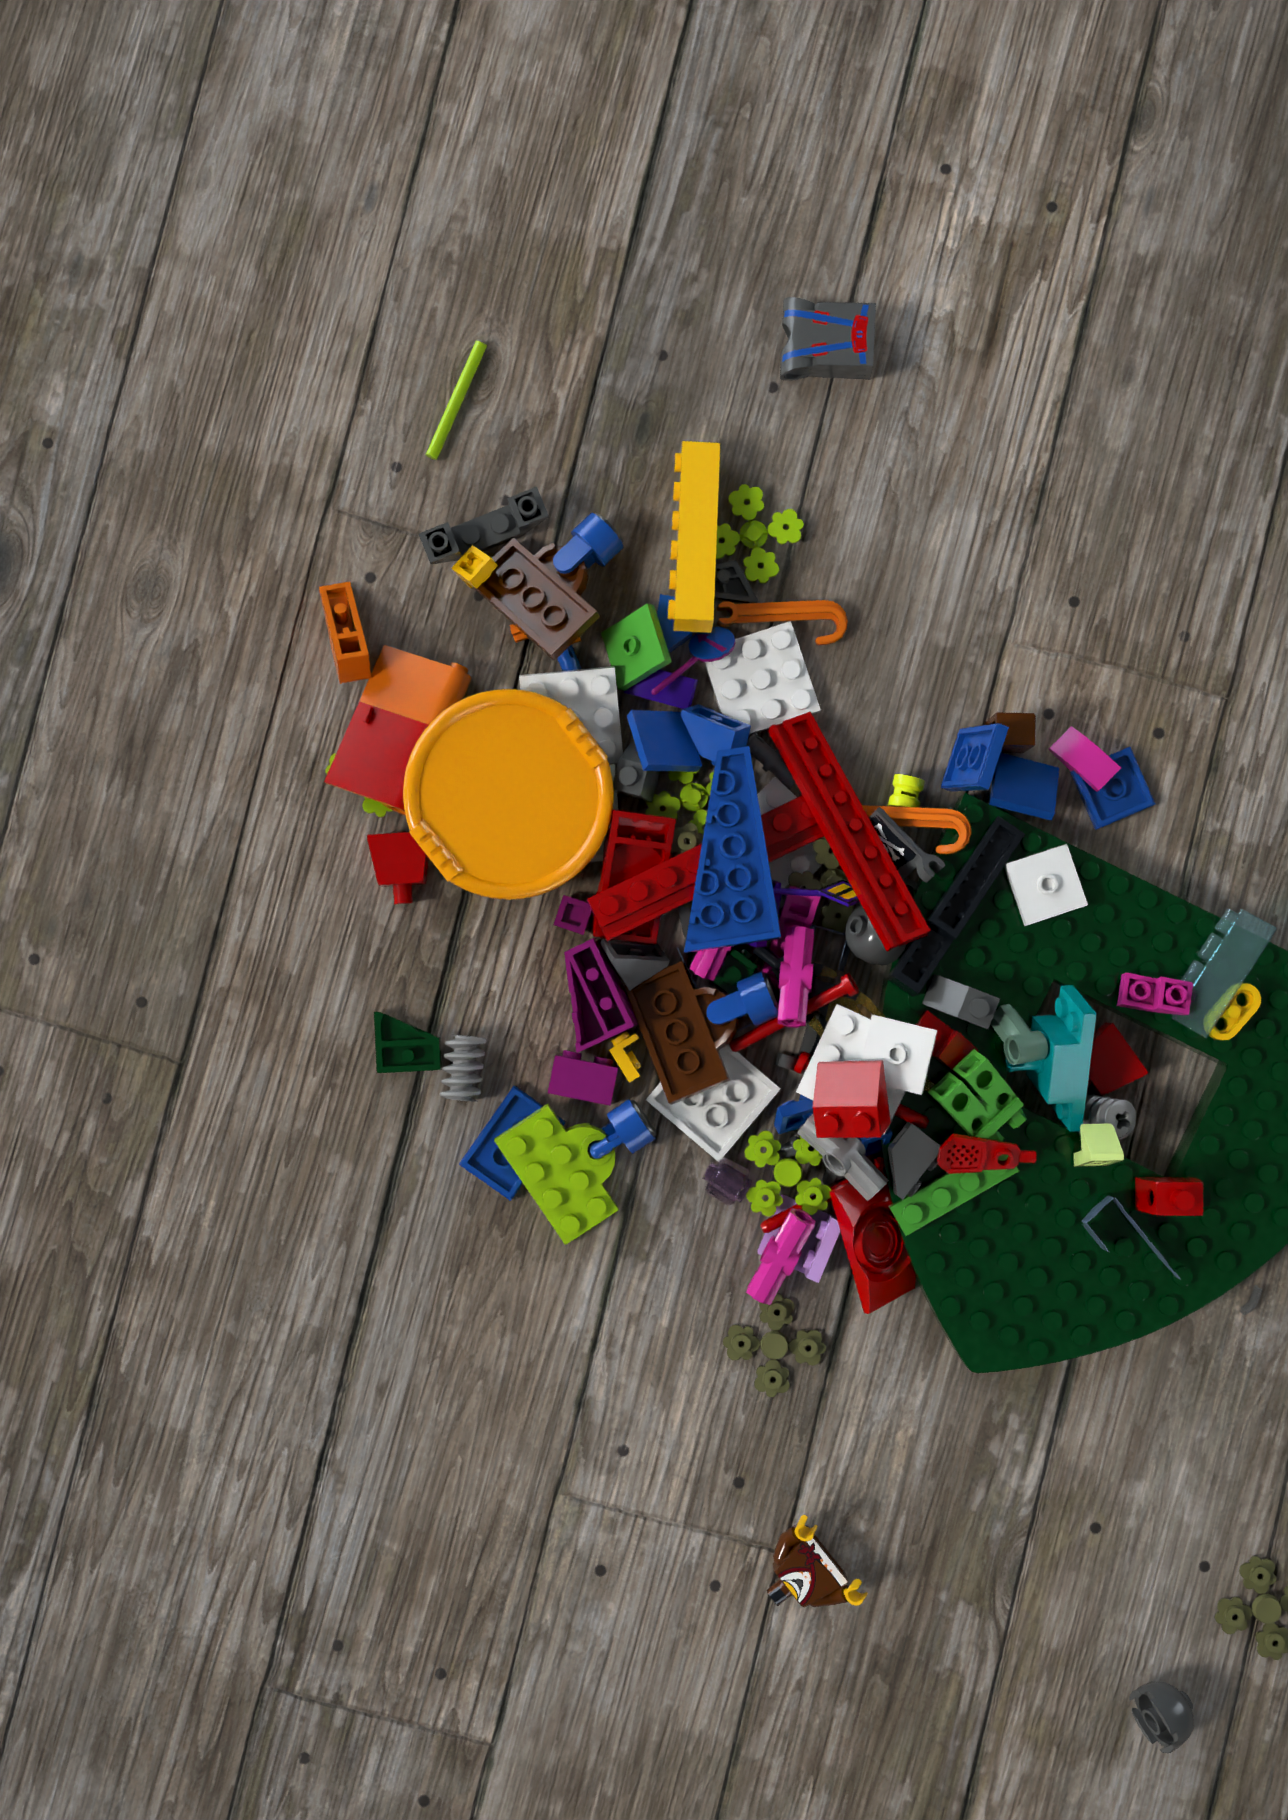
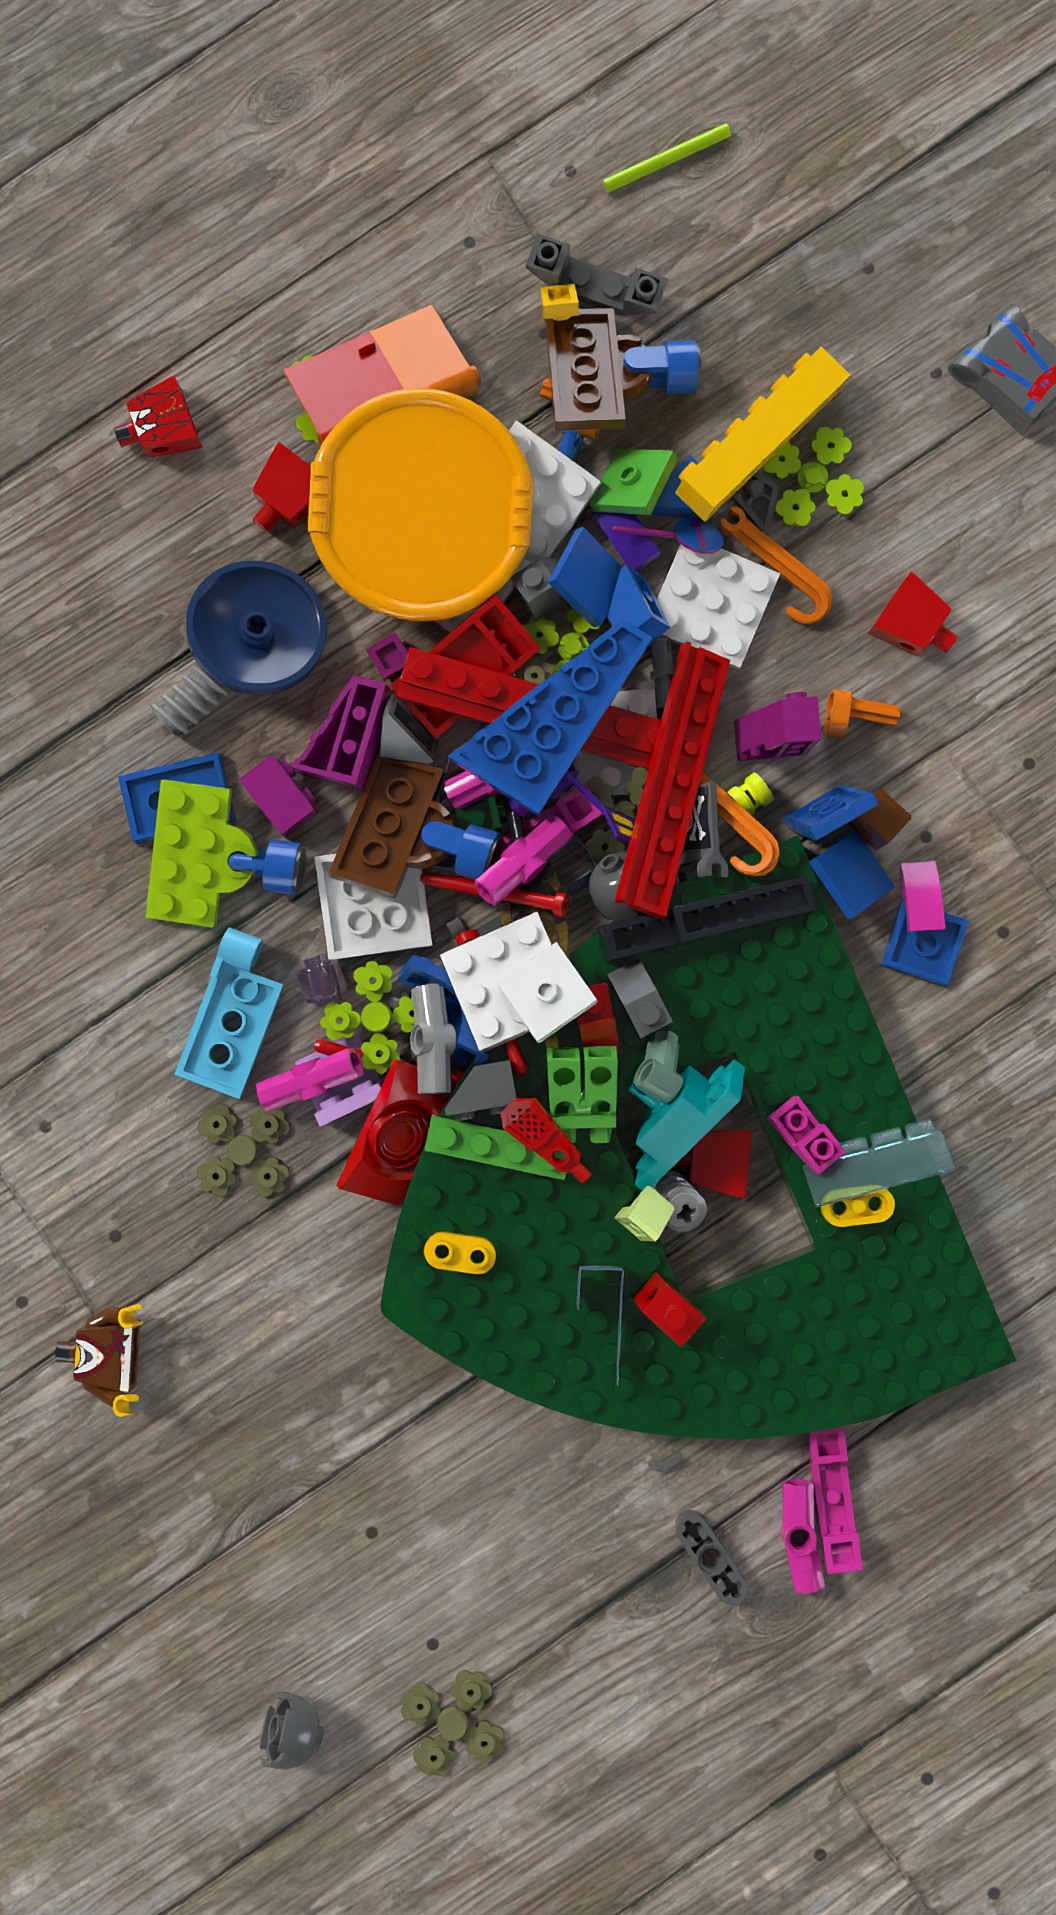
camera: 45 degrees right, 0 degrees up
orange slope [319,581,371,684] -> none
dark green wing [374,1012,442,1073] -> none
yellow bracket [609,1031,642,1083] -> none
slope [812,1060,891,1138] -> none
white plate [1004,844,1088,926] -> none
none -> red torso [114,376,203,457]
none -> medium azure hinge [174,927,285,1099]
none -> dark blue dish [186,560,327,695]
none -> yellow plate [424,1232,496,1274]
none -> magenta wedge [734,692,821,761]
none -> orange piece [823,689,900,739]
none -> red torso [868,572,958,656]

